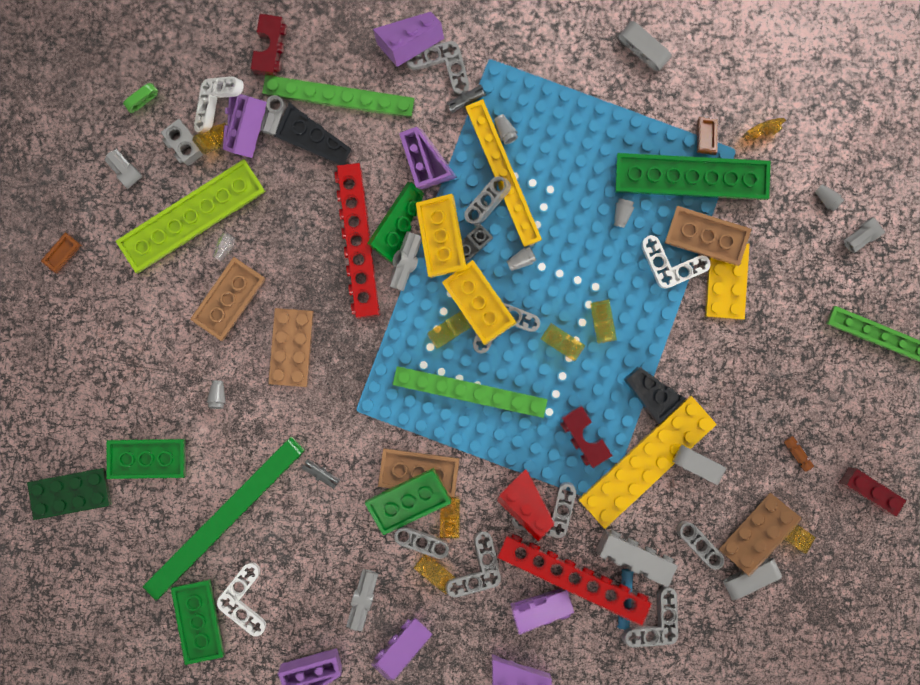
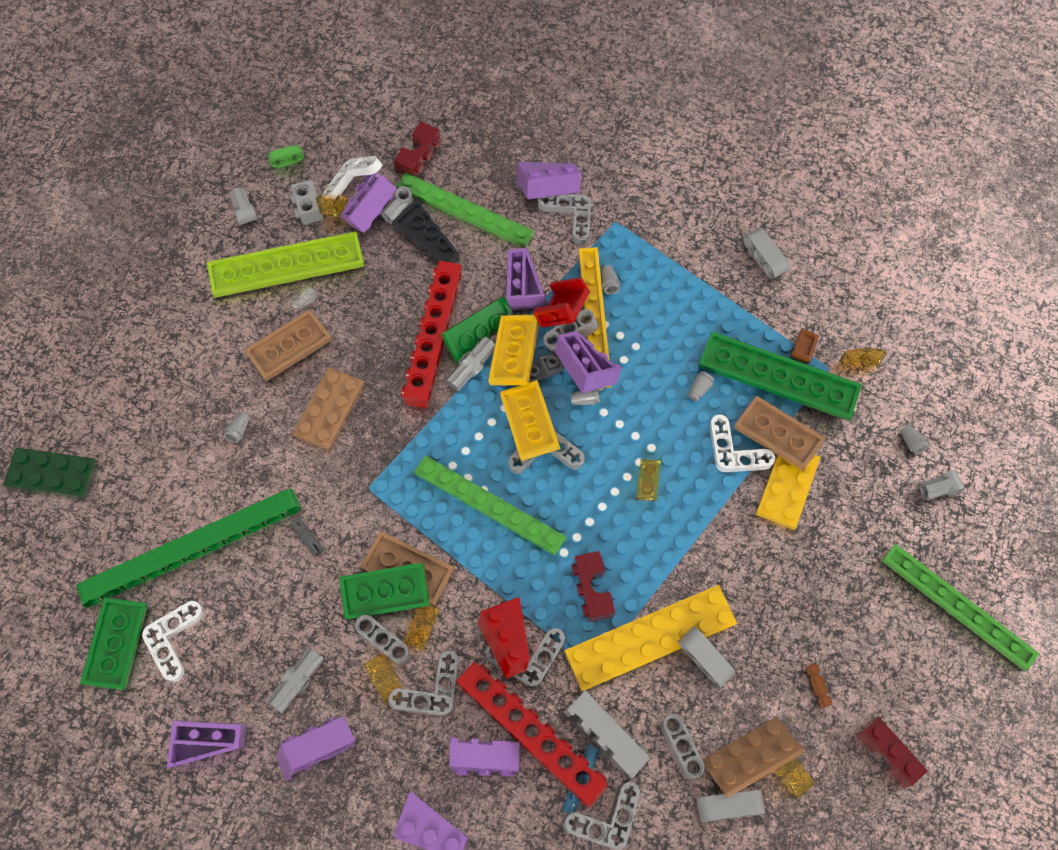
camera: 15 degrees right, 20 degrees down
dark orange tile [41,232,82,274] -> none
green plate [106,439,186,479] -> none
clear yellow slope [427,311,471,349] -> none
dark grey pin [447,85,486,113] -> none
clear yellow slope [541,323,586,361] -> none
black wing [623,367,687,424] -> none
none -> red panel [533,277,590,327]
none -> medium lavender wedge [555,331,622,394]

